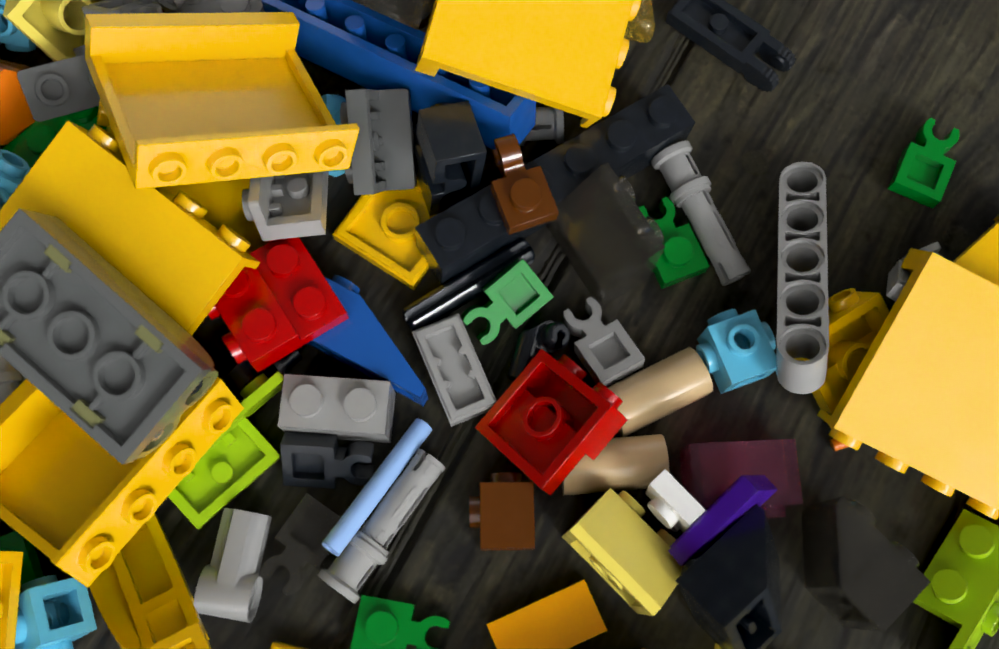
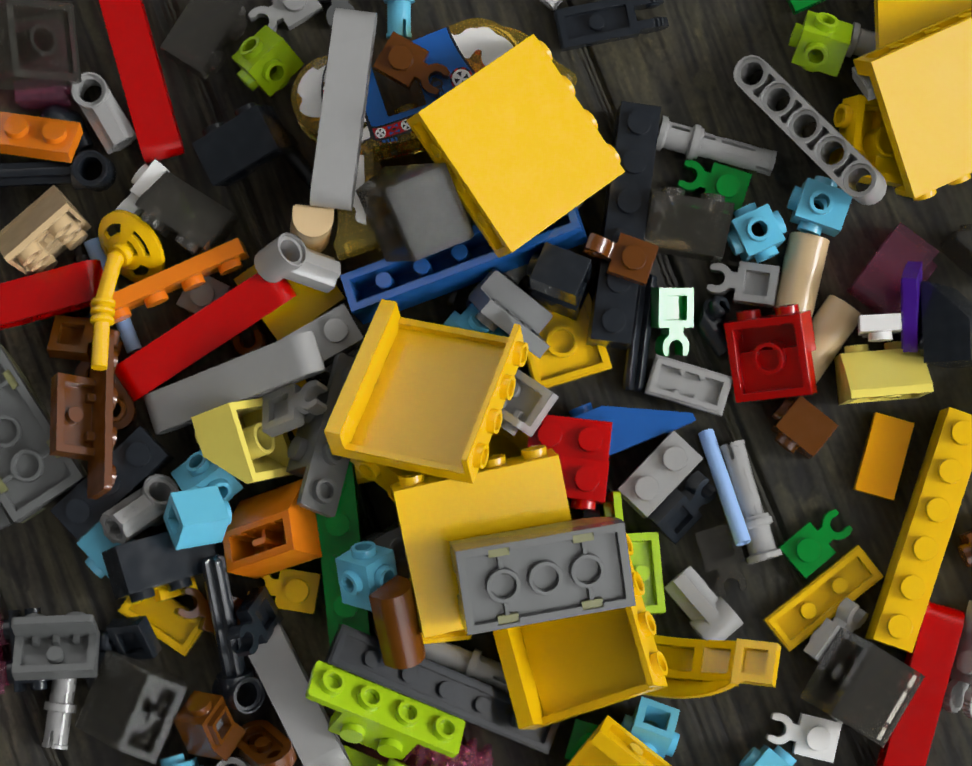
camera: 50 degrees left, 10 degrees up
none -> medium azure brick [725,202,787,263]
none -> lime brick [788,10,853,77]

